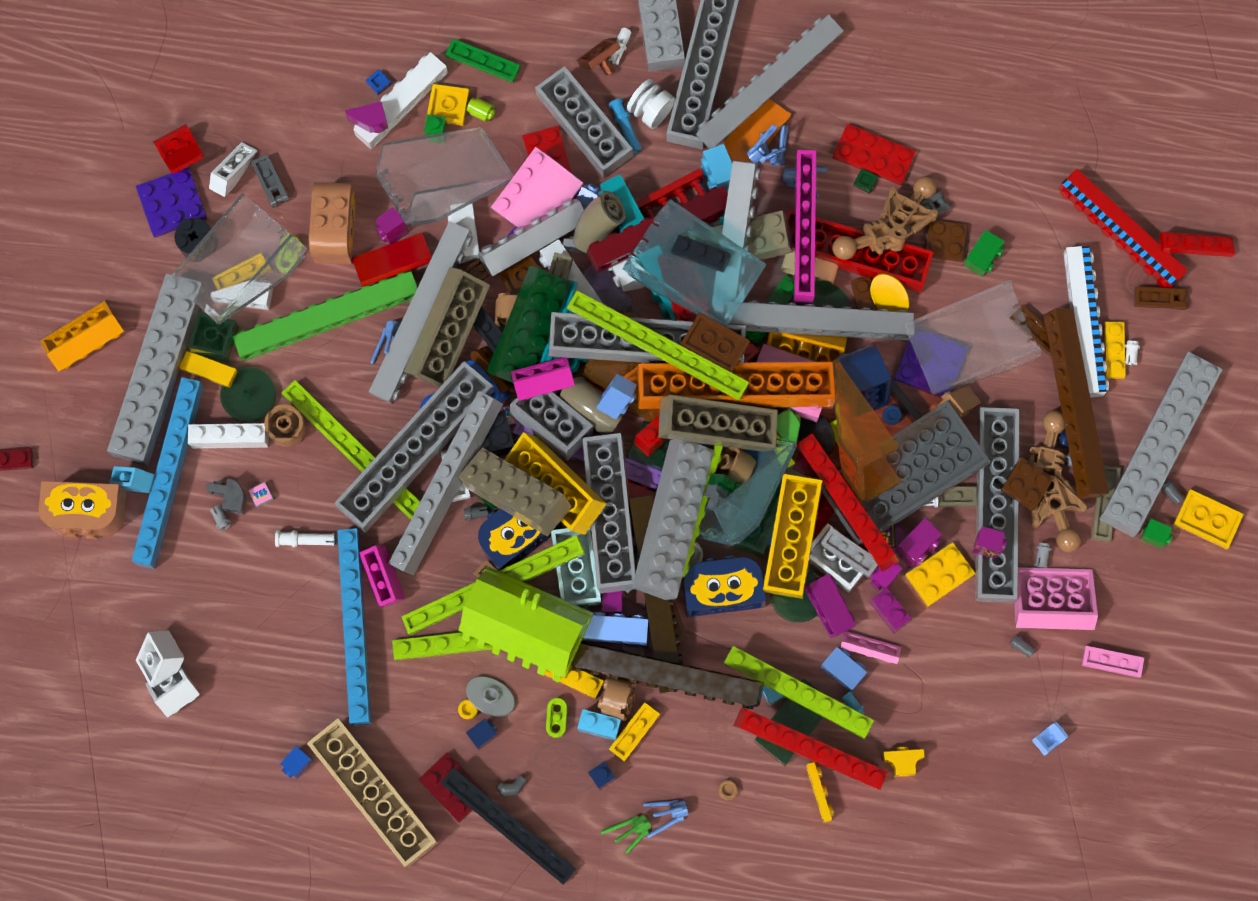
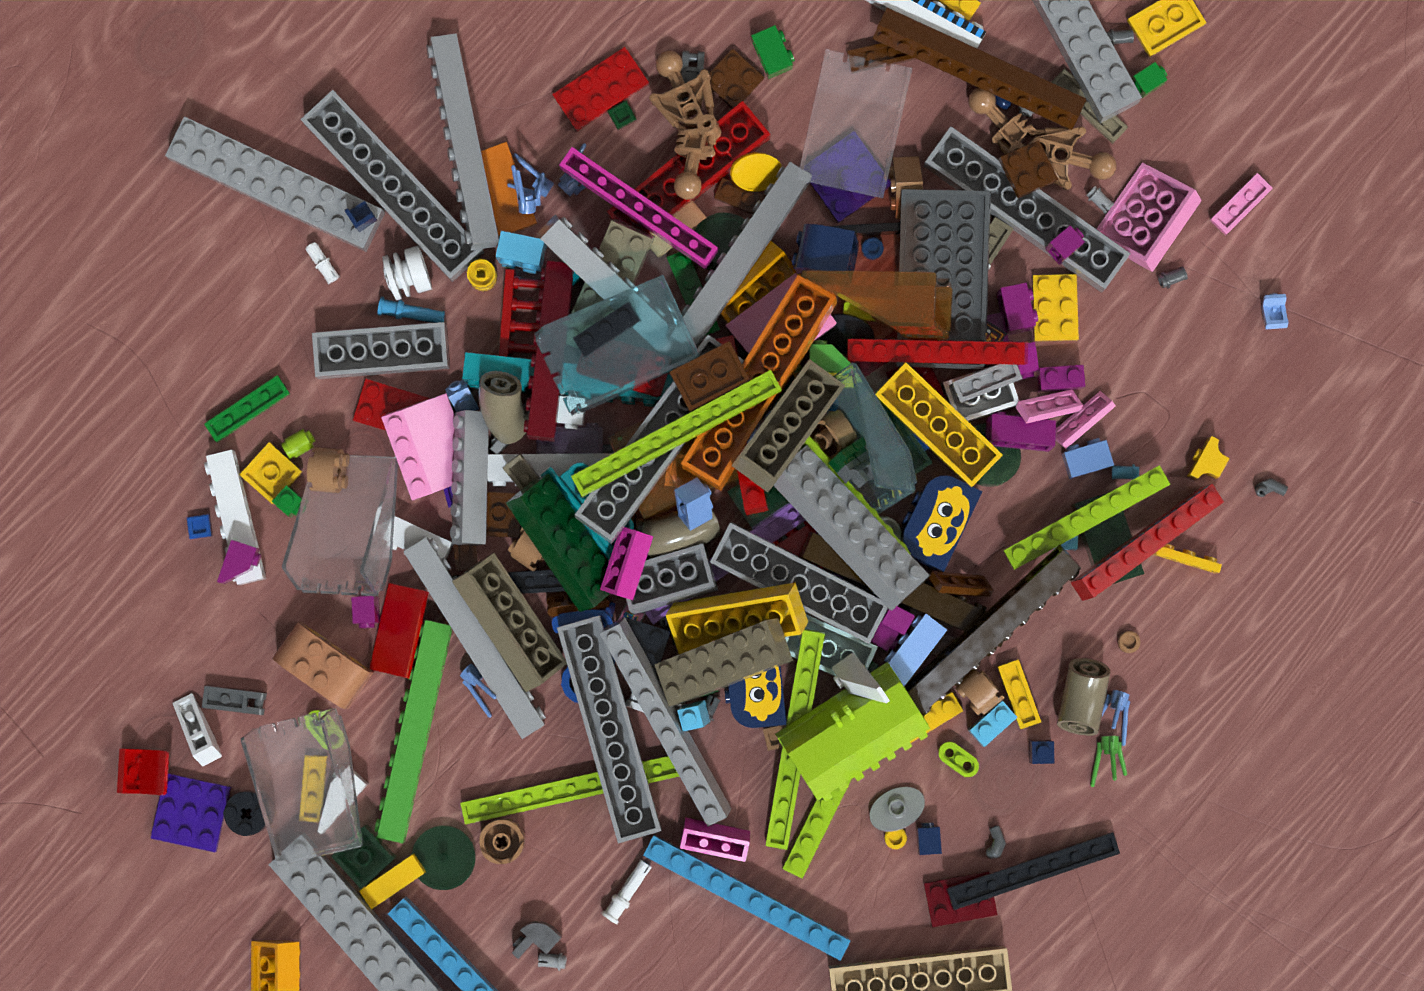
camera: 60 degrees left, 10 degrees up
white brick [188,423,269,449] -> none
tile [248,482,274,508] -> none
copper tile [577,39,621,75] -> none
none -> medium nougat brick [307,447,350,493]
none -> dark blue panel [344,201,378,232]
none -> yellow wheel [467,259,497,292]
none -> medium azure brick [677,700,710,731]
none -> white slope [832,653,890,703]
none -> magenta panel [881,606,915,635]
none -> reddish brown plate [929,571,994,597]
none -> bright pink plate [1016,389,1083,423]
none -> dark tan brick [1057,658,1111,736]
none -> dark grey arm [1255,478,1288,497]

